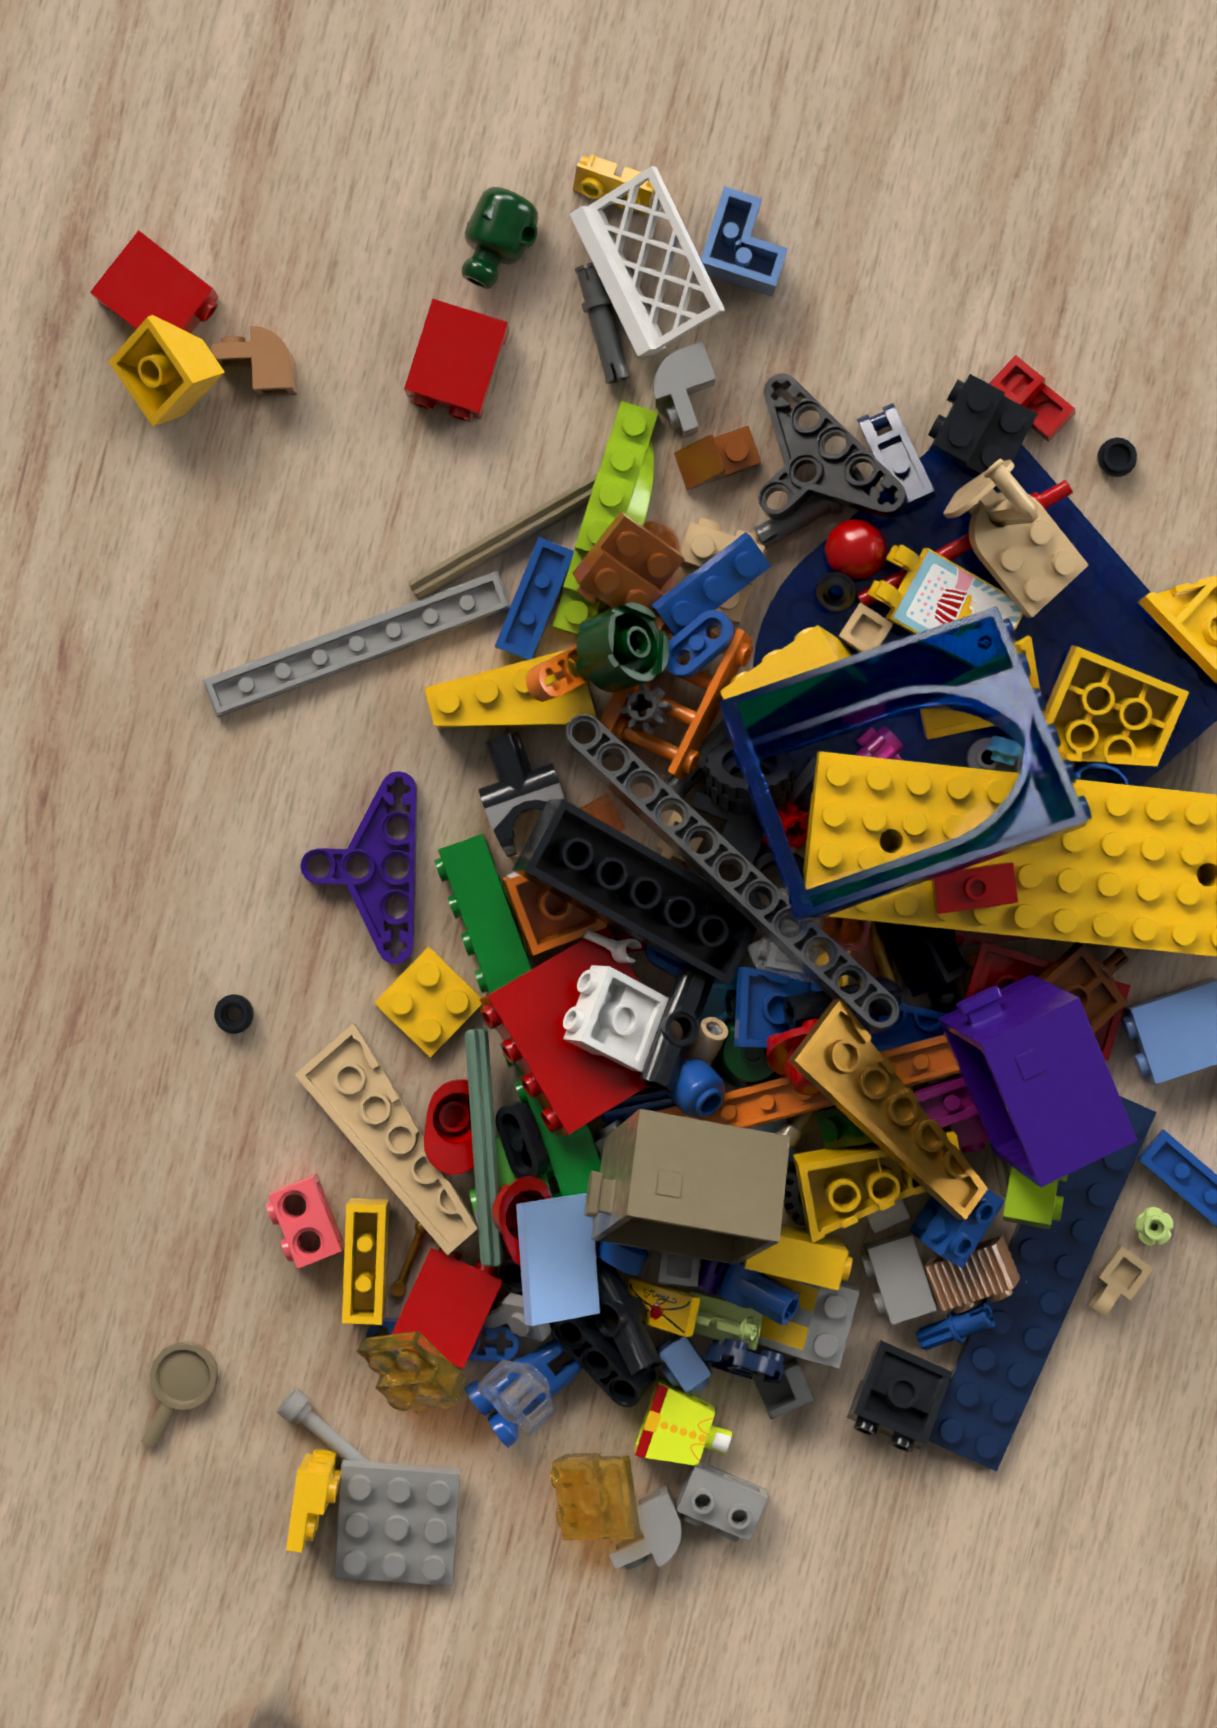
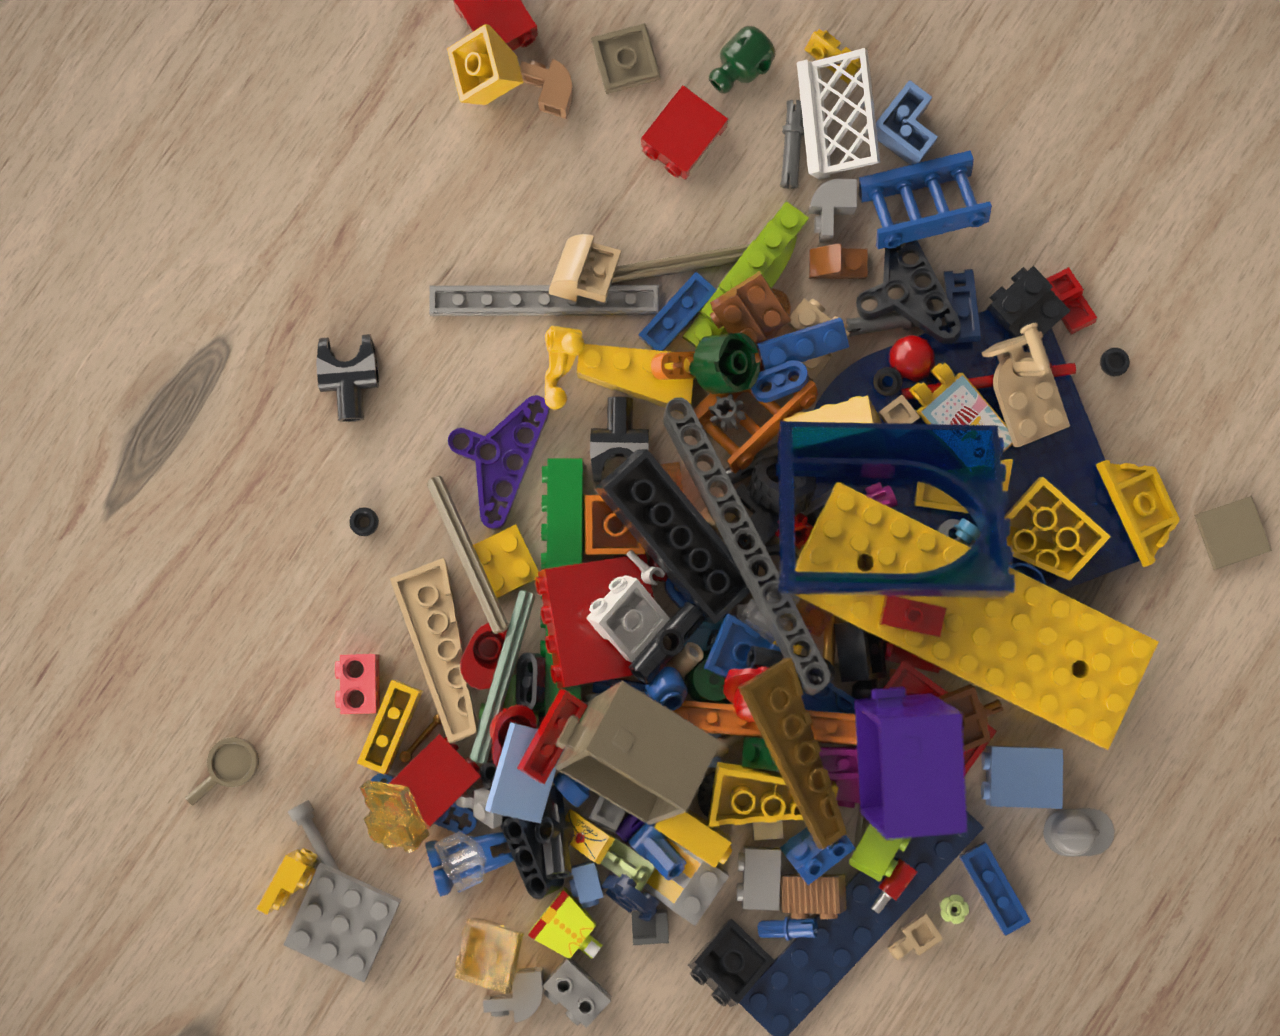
camera: 15 degrees right, 5 degrees down
none -> black connector [316,334,379,422]
none -> dark tan axle [427,476,509,634]
none -> red plate [517,689,588,784]
none -> yellow piece [544,326,585,410]
none -> tan brick [549,234,621,303]
none -> dark tan tile [591,23,661,94]
none -> blue fence [858,150,992,250]
none -> red piece [871,858,917,914]

